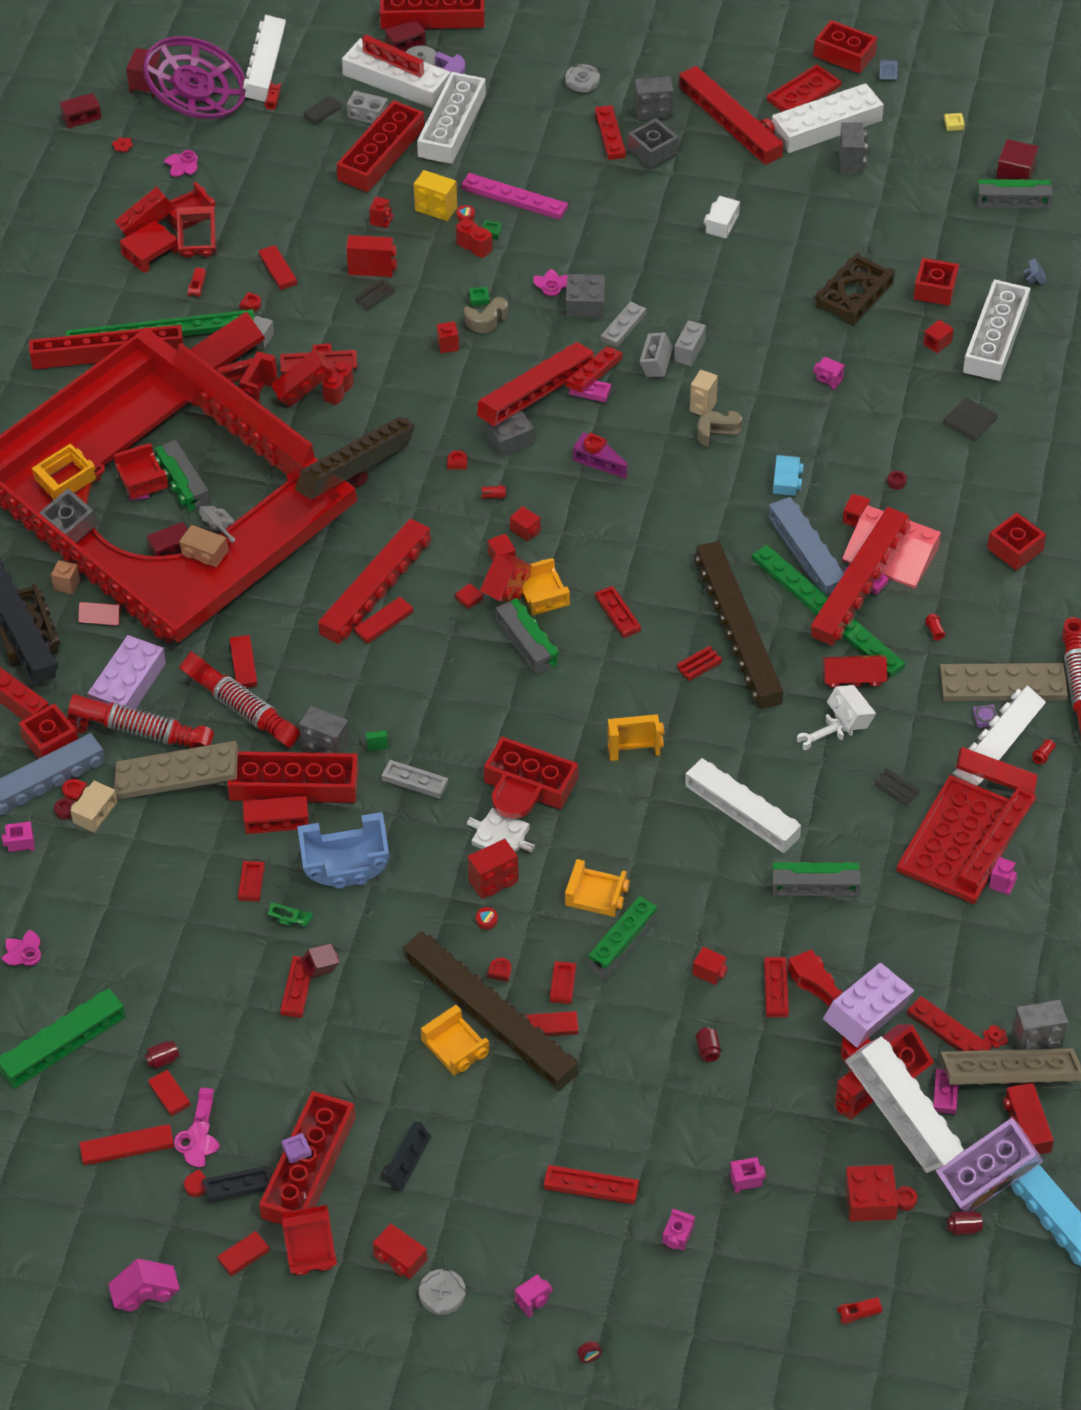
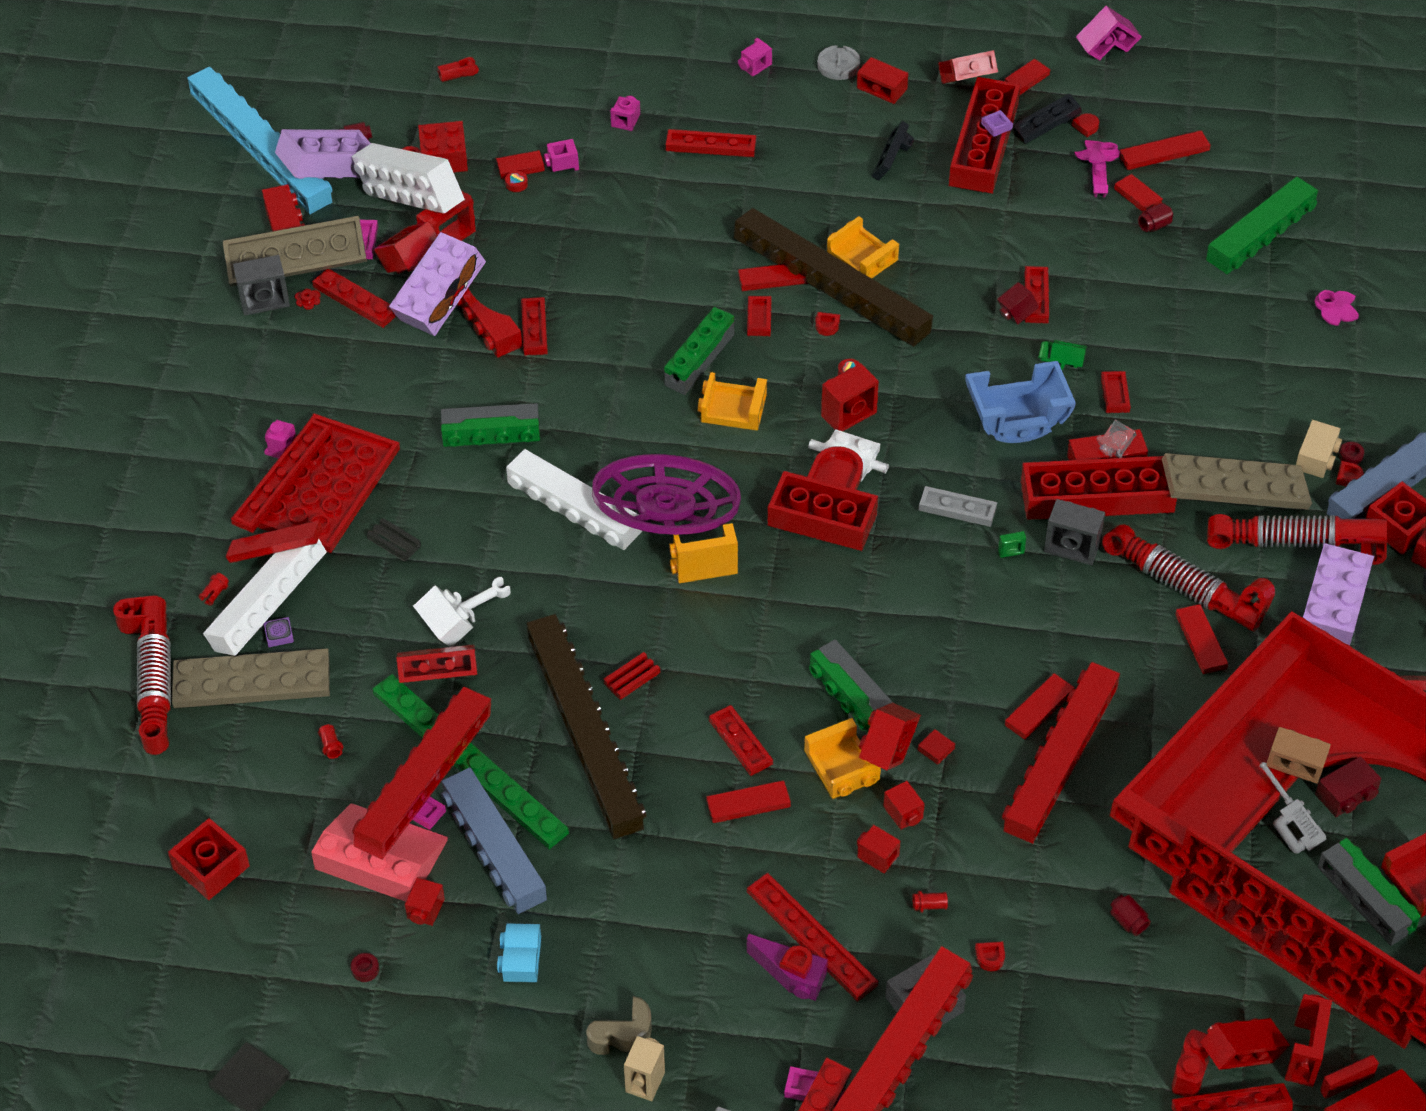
camera: 175 degrees right, 0 degrees up
dark pink brick [2,821,35,852] -> none
dark brown brick [295,417,415,500] -> none
dark red tile [577,1341,602,1363] -> none
red brick [692,947,728,985] -> none
dark red brick [695,1027,721,1062] -> none
none -> red tile [496,150,545,179]
none -> red tile [505,171,528,192]
none -> magenta dish [592,454,741,535]
none -> red tile [706,780,791,823]
none -> red tile [747,872,879,1002]
none -> clear bracket [1096,419,1137,458]

